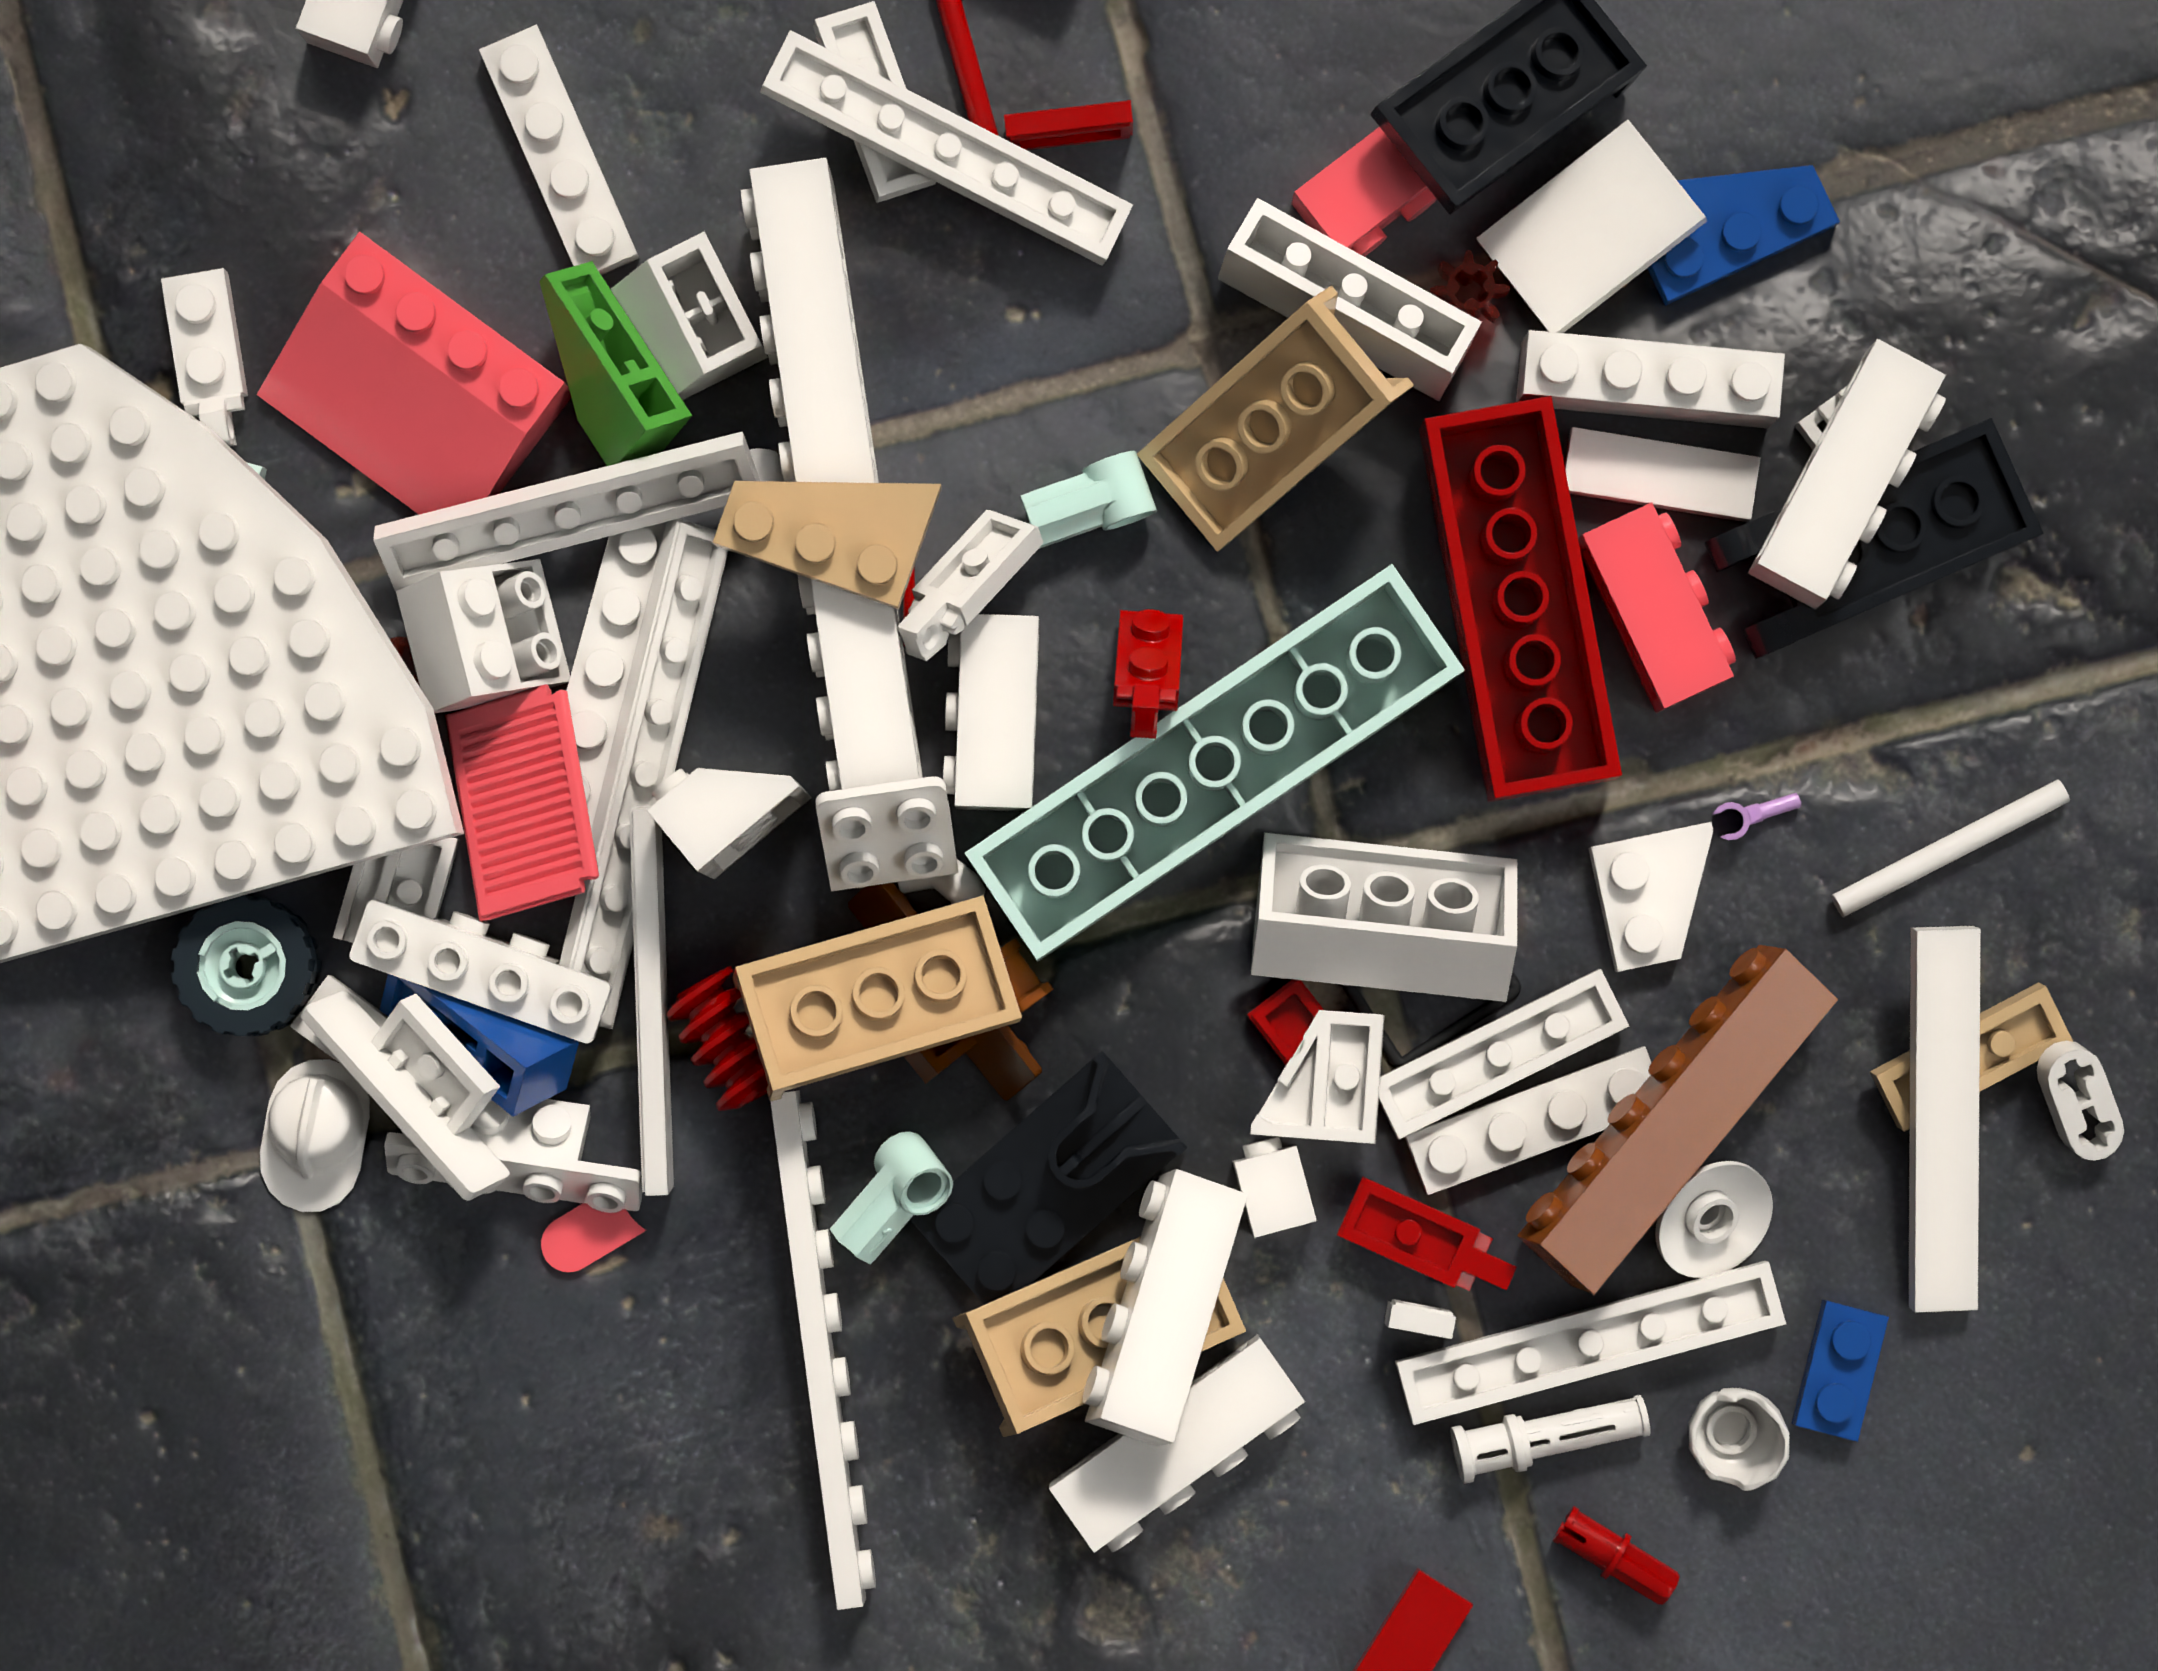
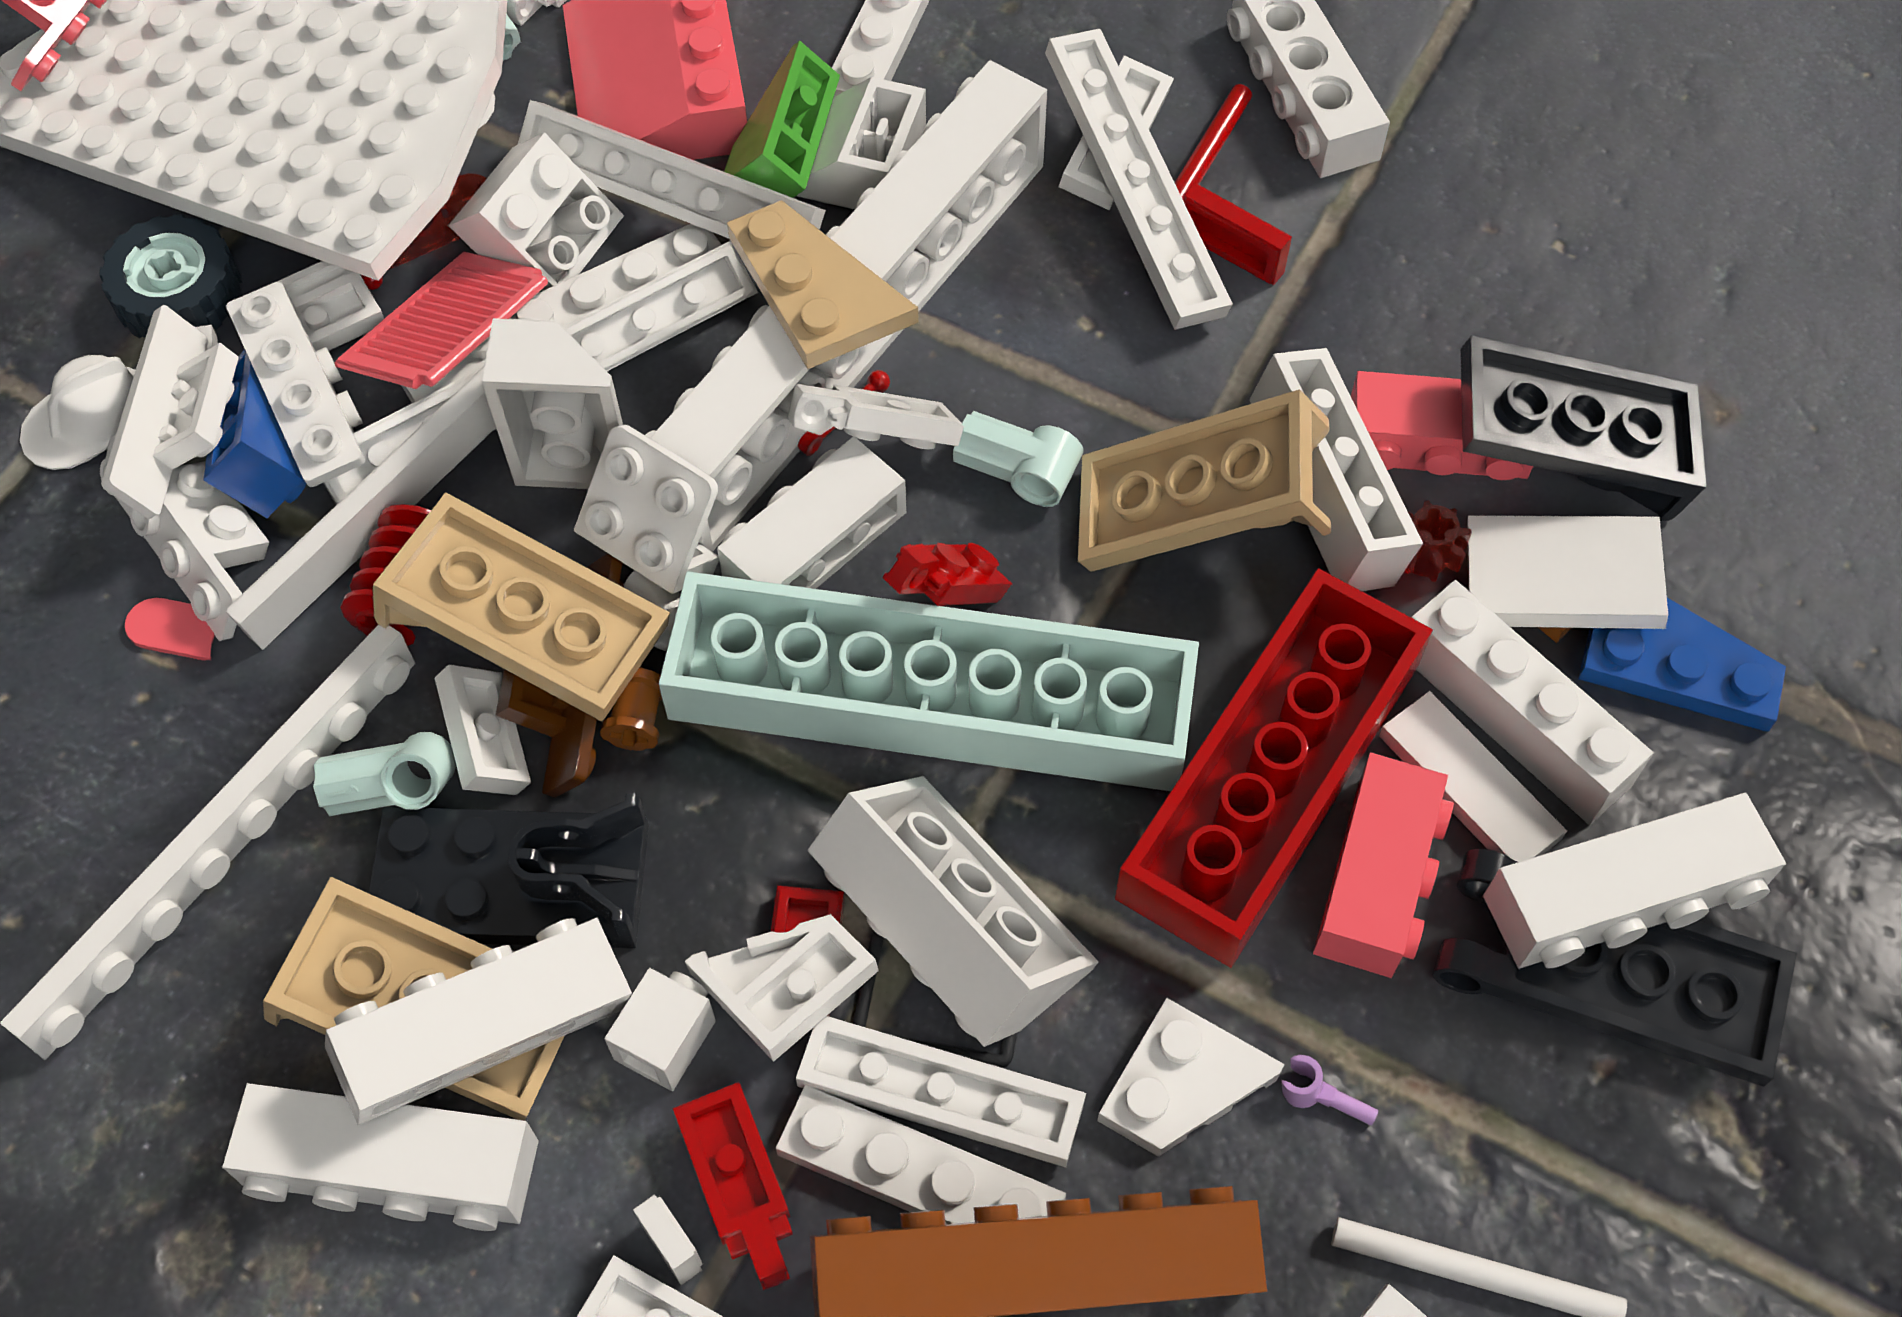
camera: 40 degrees right, 25 degrees down
none -> white plate [435,665,531,795]

